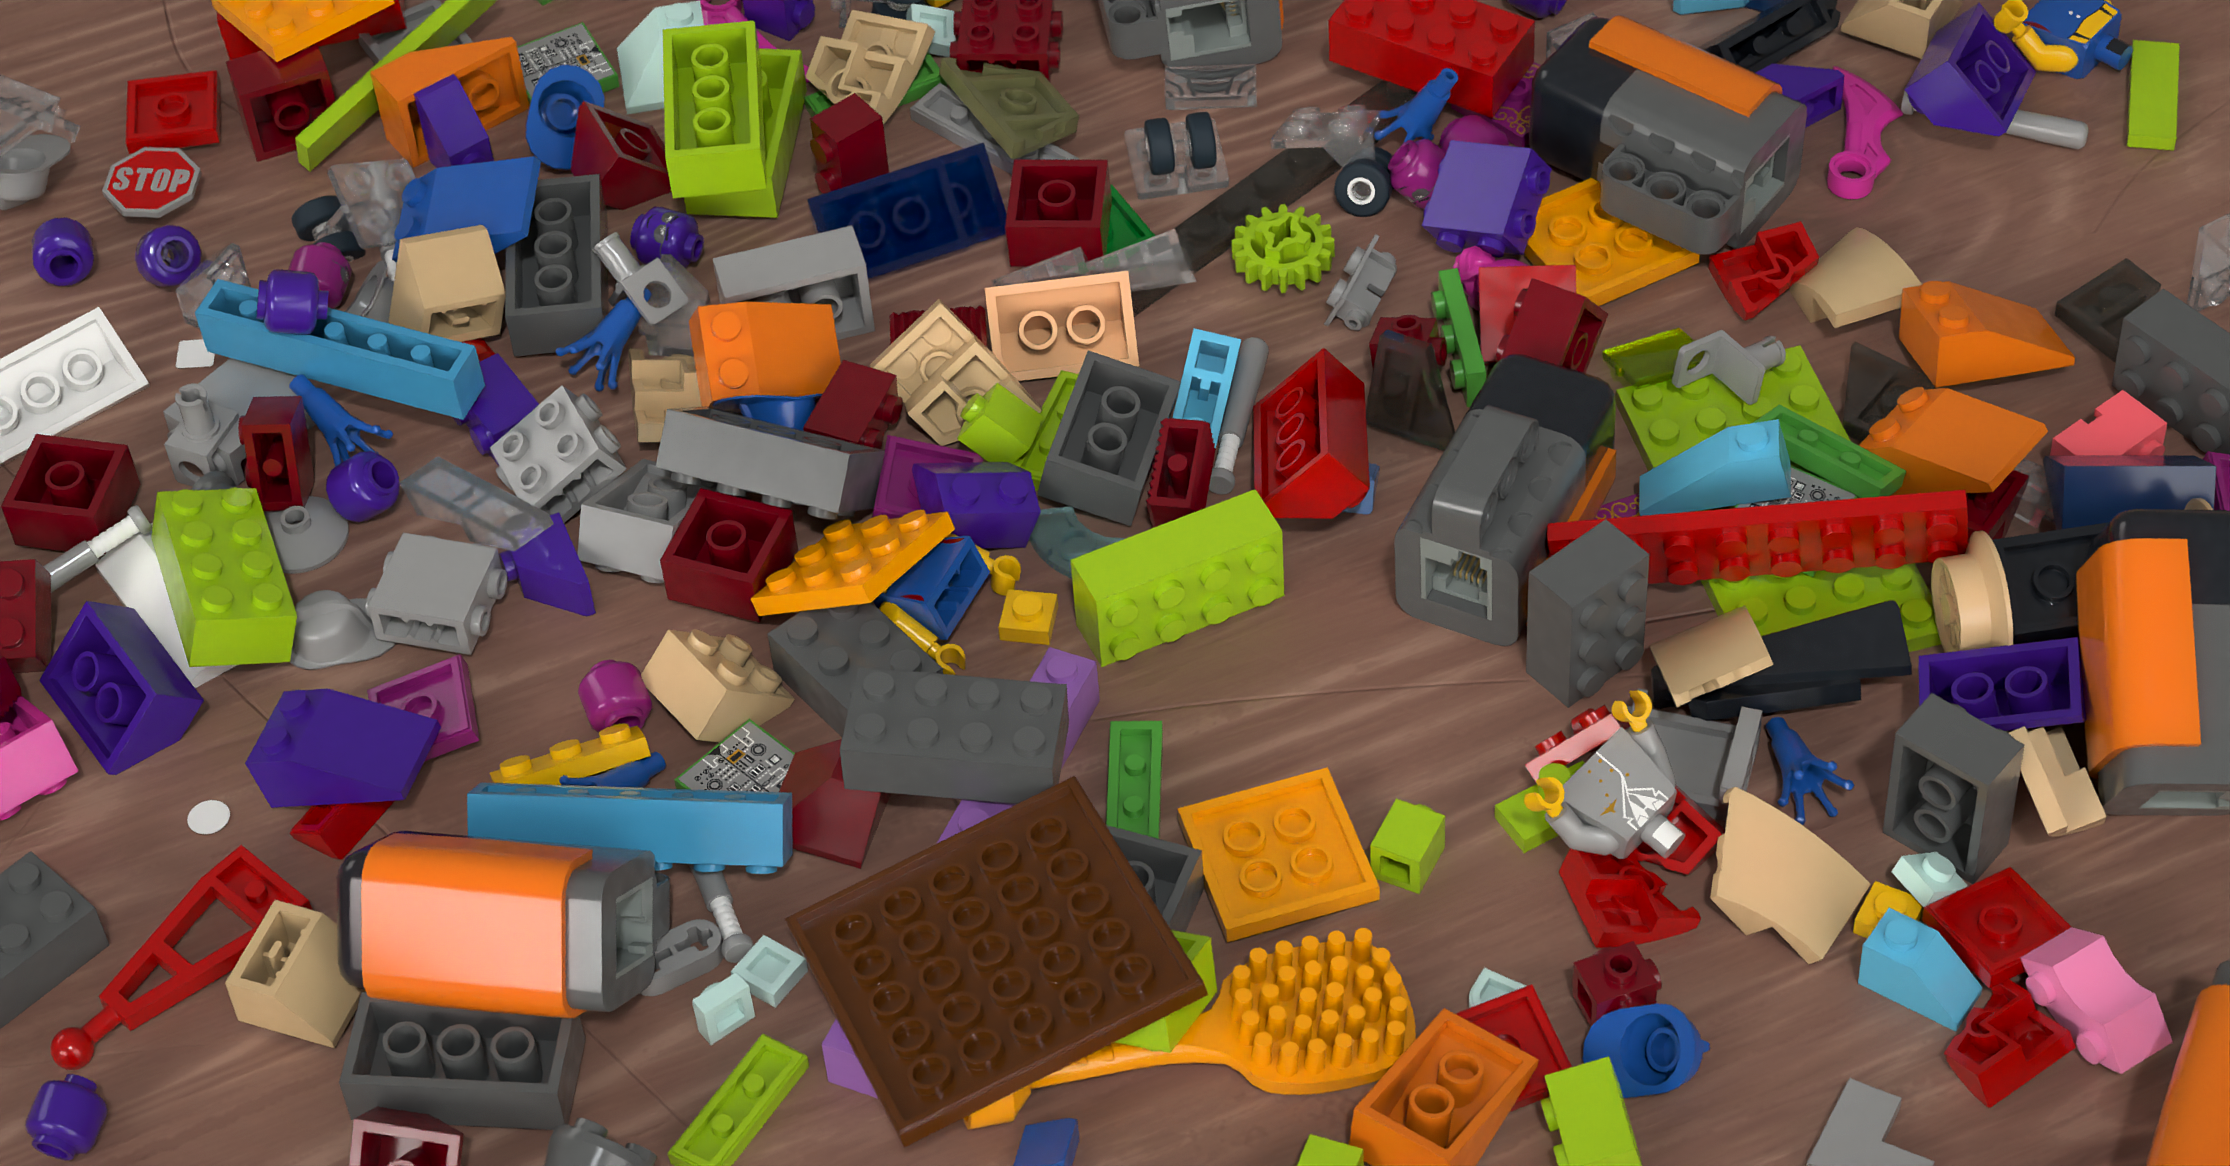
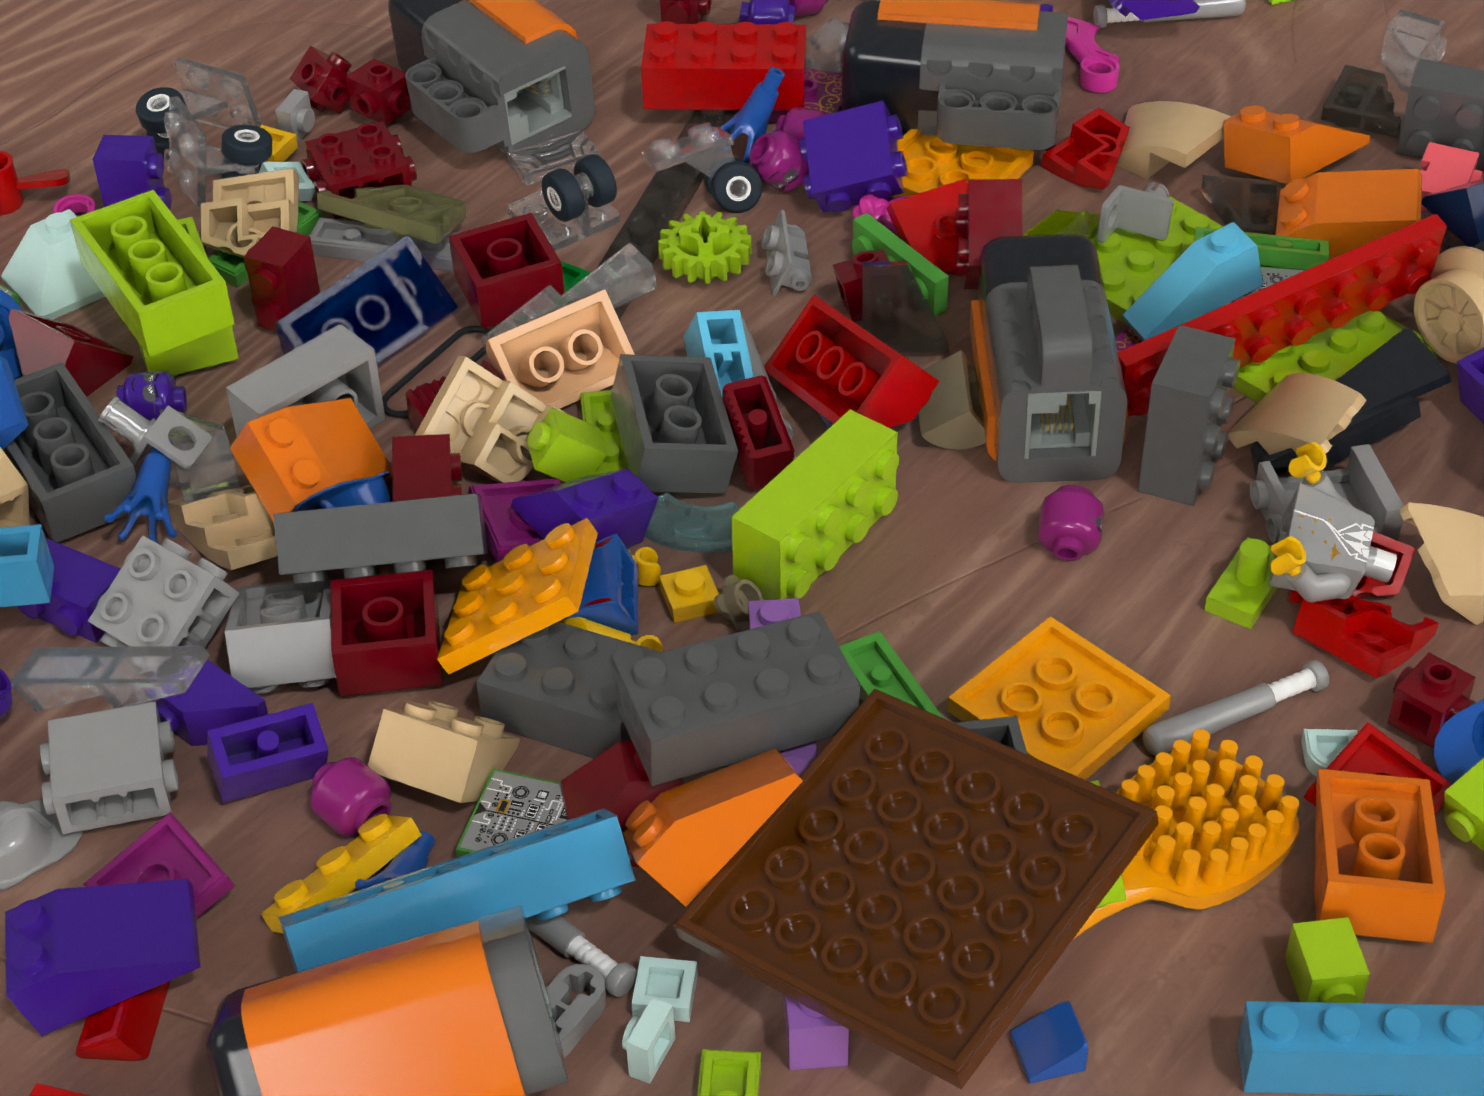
camera: 30 degrees left, 5 degrees down
lime brick [1370,798,1445,894] -> none
plate [1525,705,1631,782] -> none
blue piece [1766,717,1854,825] -> none
none -> dark purple brick [207,703,328,804]
none -> black piece [382,326,494,418]
none -> orange slope [623,748,803,907]
none -> dark tan plate [714,575,763,632]
none -> dark tan brick [918,350,986,450]
none -> magenta head [1038,485,1104,561]
none -> light grey piece [1143,660,1329,756]

